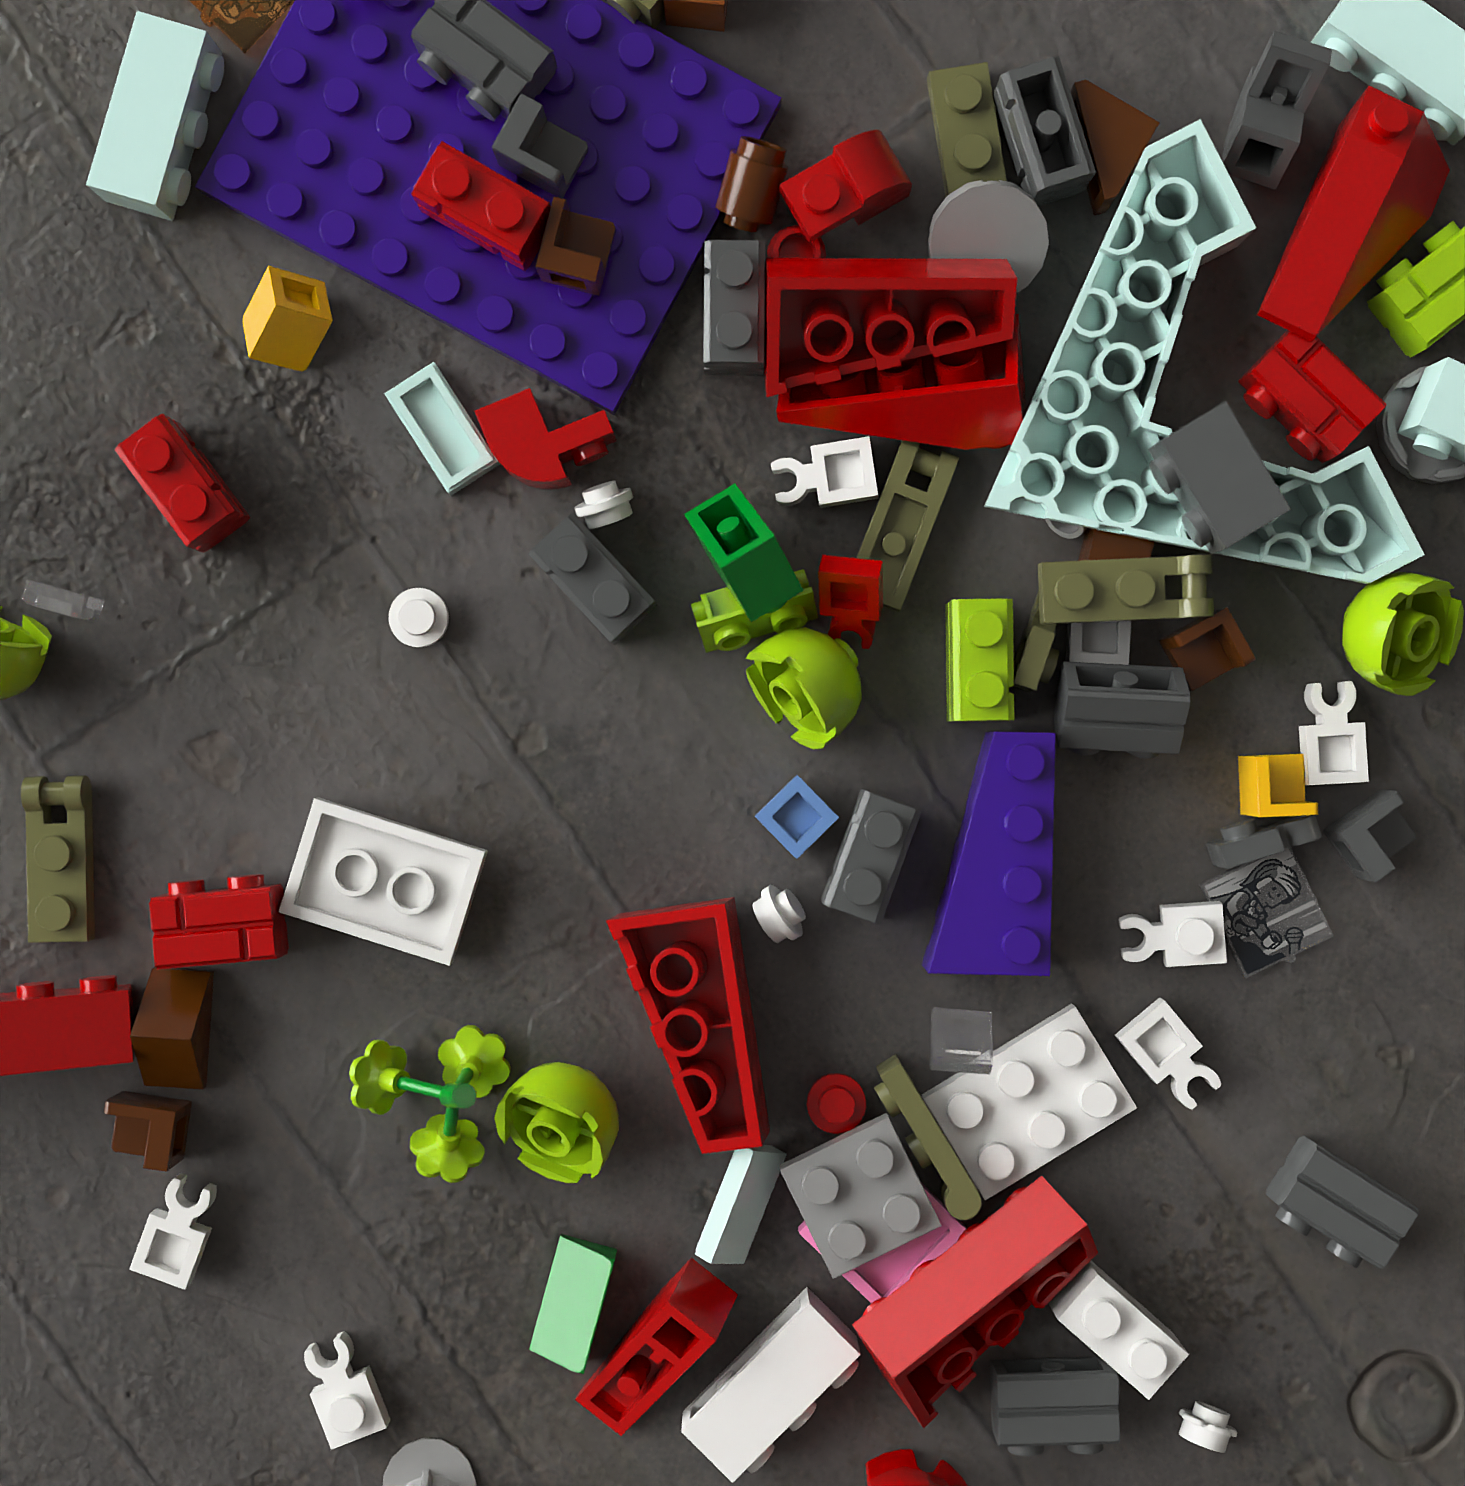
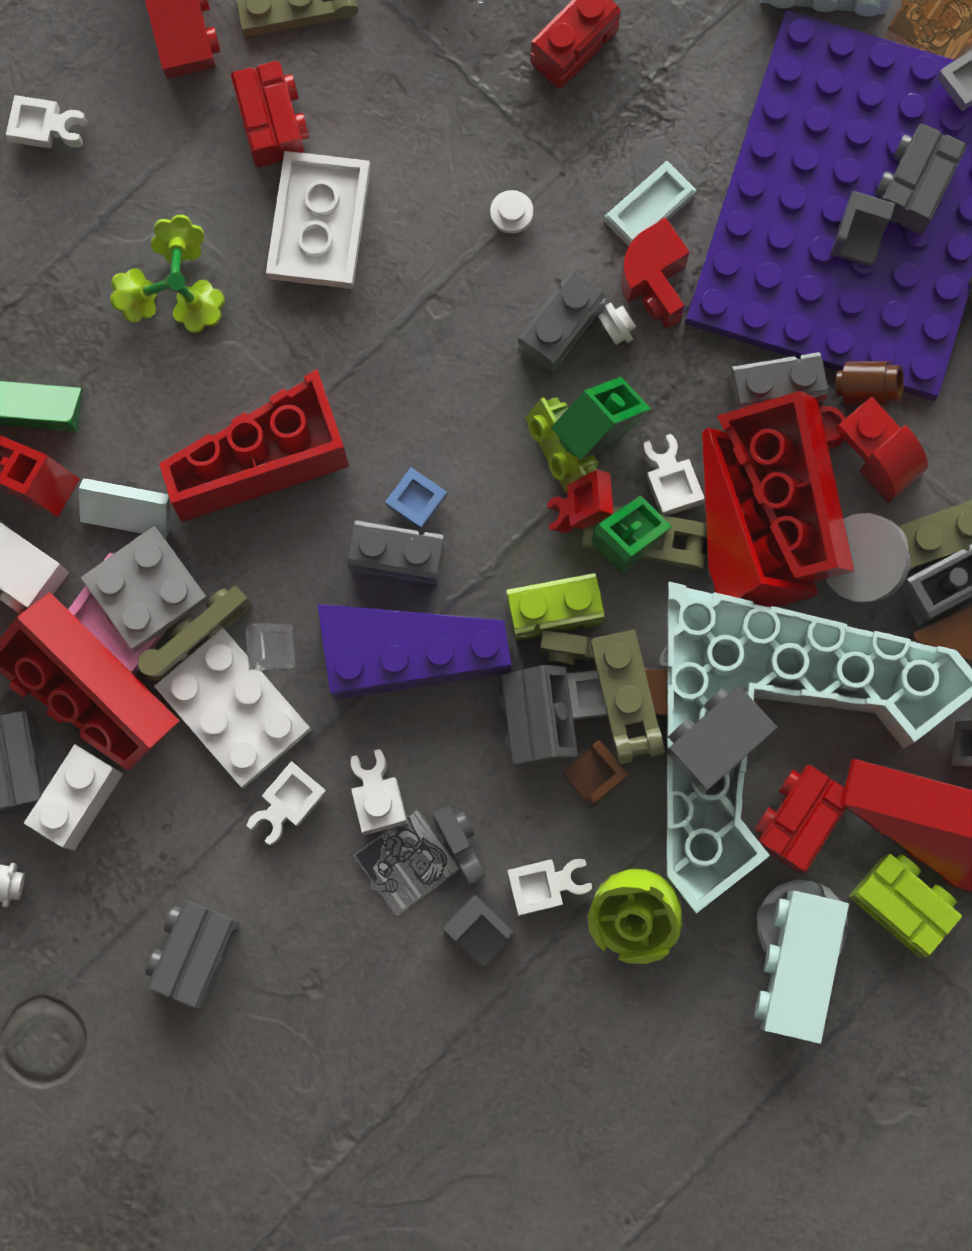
camera: 80 degrees right, 10 degrees down
reddish brown panel [104,1091,192,1172] -> none
reddish brown slope [130,967,214,1090] -> none
yellow panel [242,266,333,371] -> none
red brick [411,141,551,272] -> none
lime cylinder [494,1062,619,1183] -> none
reddish brown panel [535,196,616,296] -> none
lime cylinder [746,627,862,750] -> none
white plate [753,885,806,943] -> none
red plate [807,1073,866,1134] -> none
yellow panel [1238,754,1319,817] -> none
none -> green slope [591,495,672,575]

